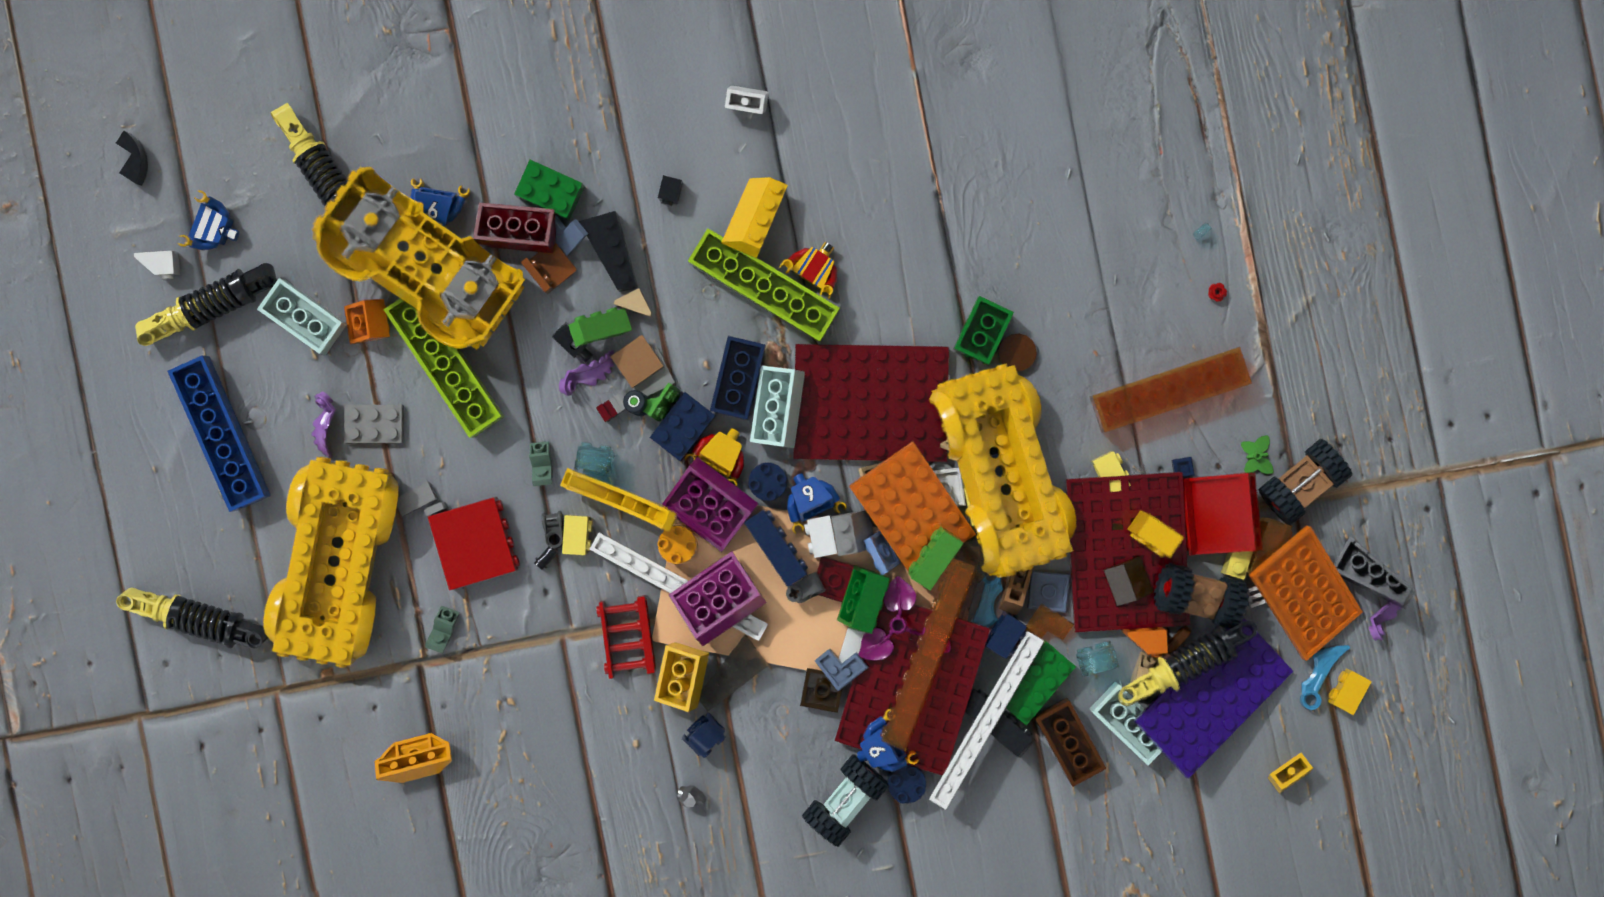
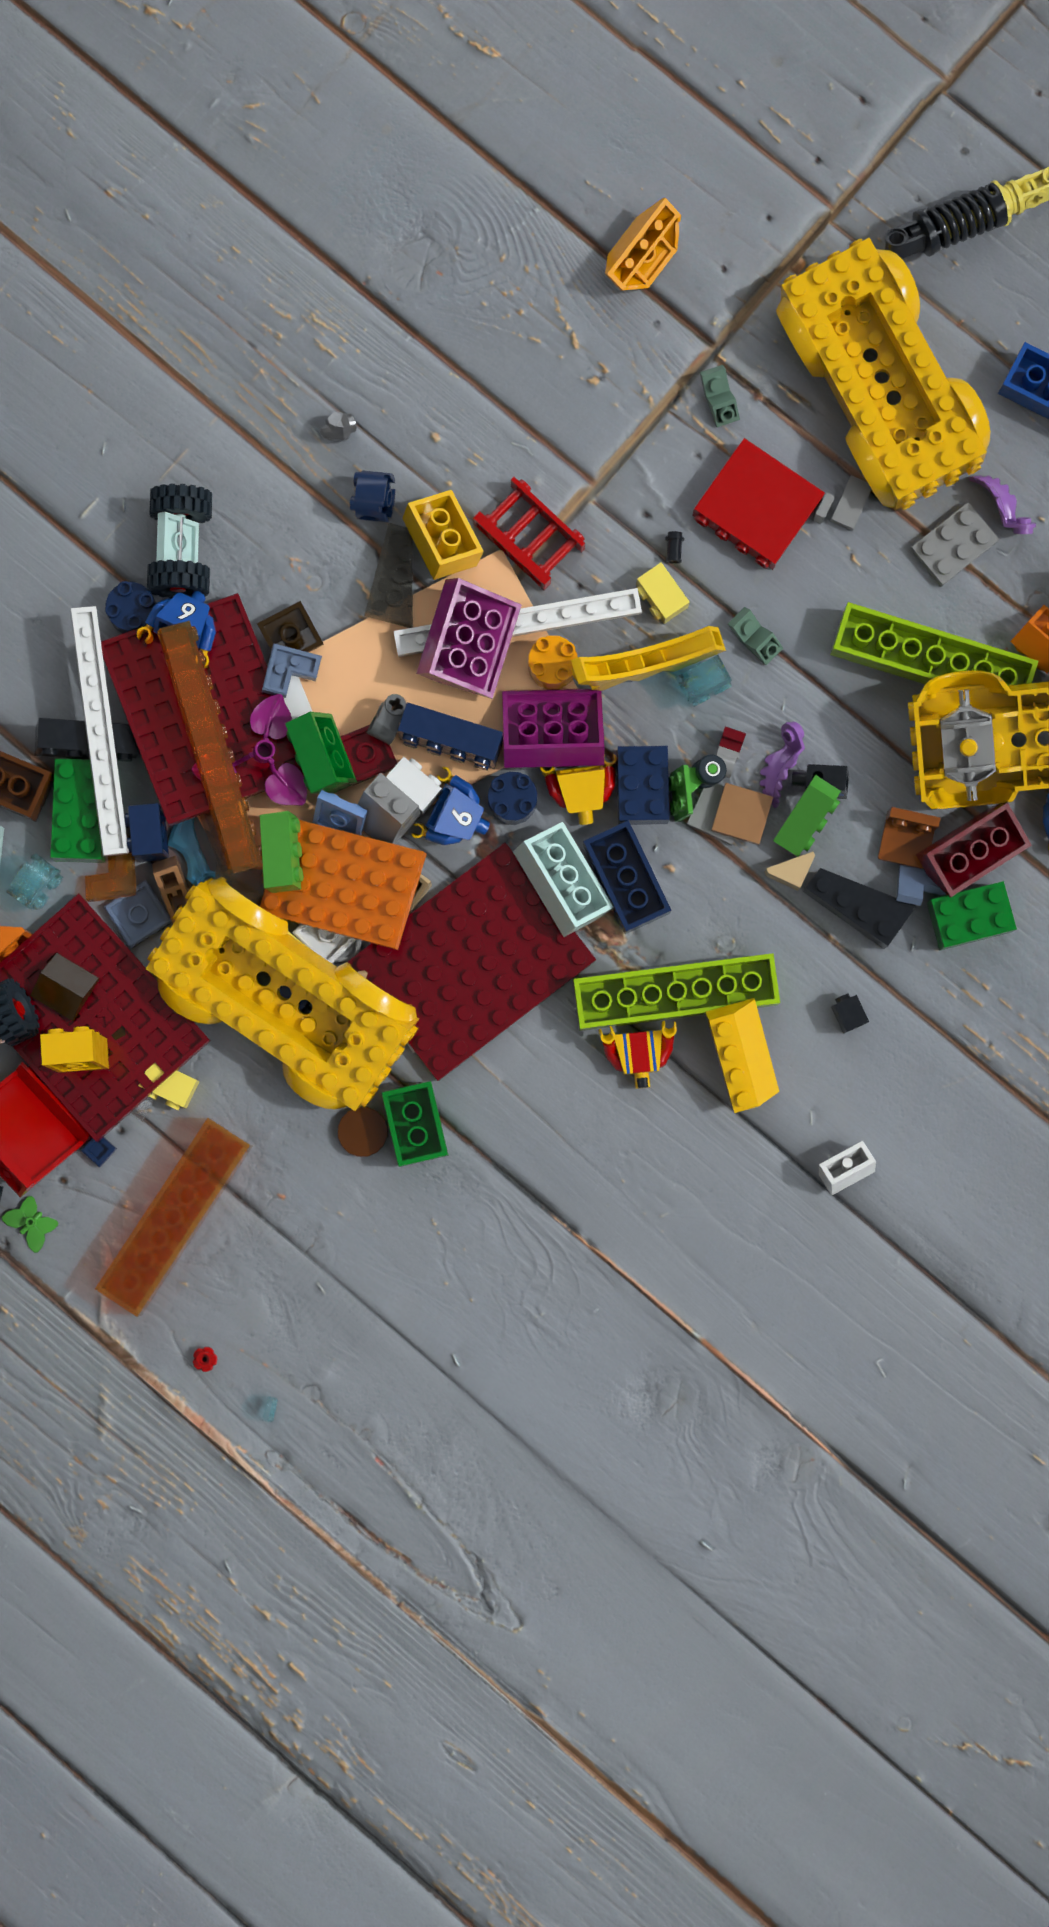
camera: 140 degrees right, 5 degrees down
dark grey piece [542,511,564,548] -> none

